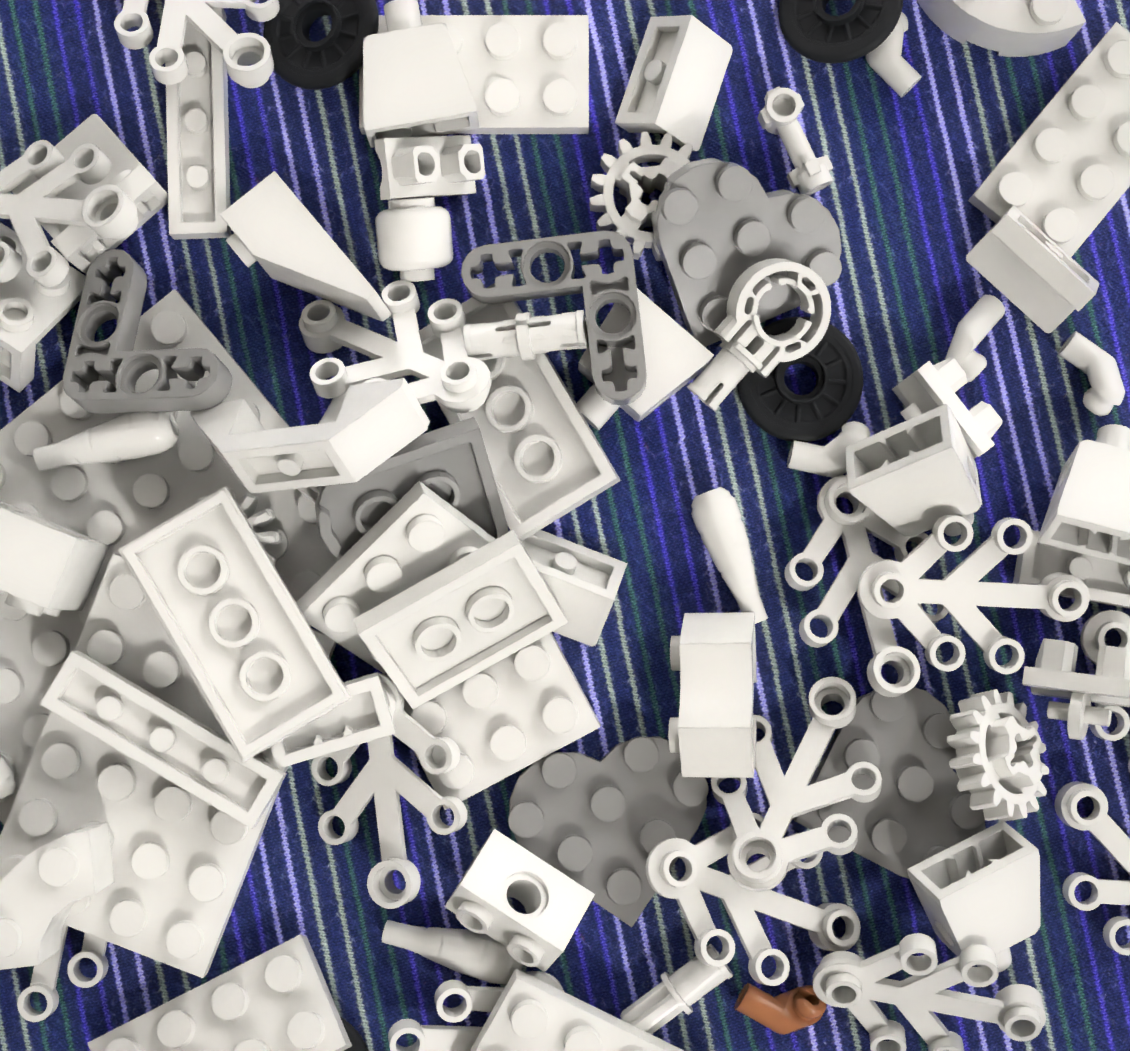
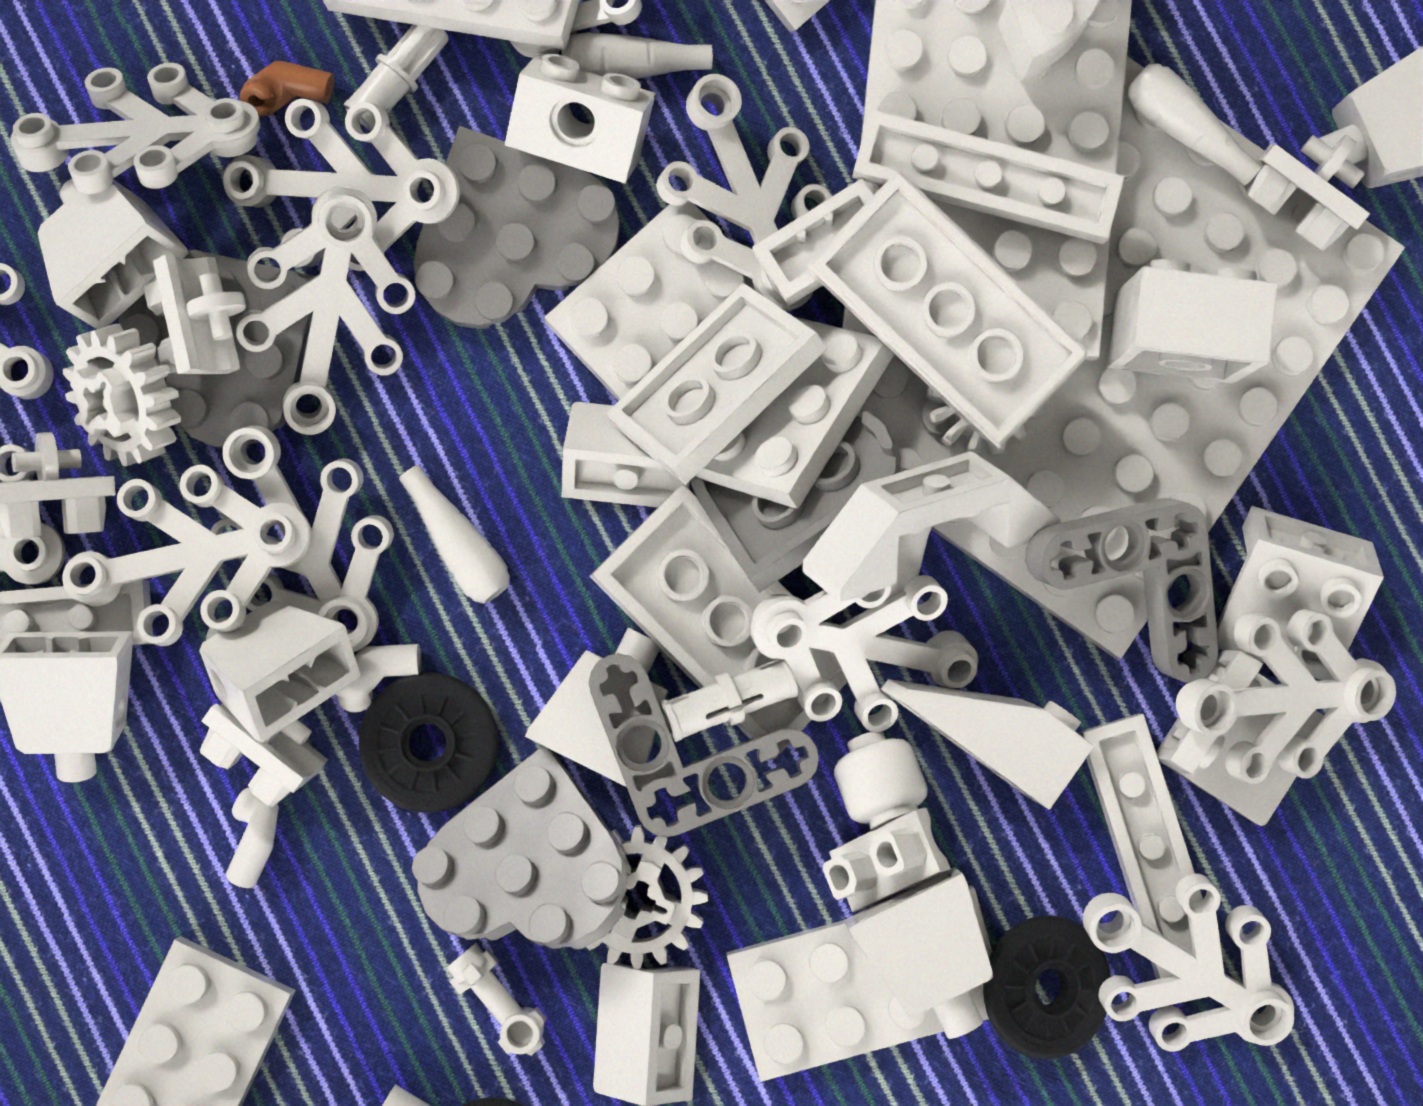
camera: 165 degrees right, 0 degrees up
white piece [33,411,179,471] -> none
white brick [668,612,757,778] -> none
white pin [687,258,831,412] -> none
white panel [966,205,1100,333] -> none
white arm [1058,331,1125,416] -> none
none -> white hips [143,254,246,374]

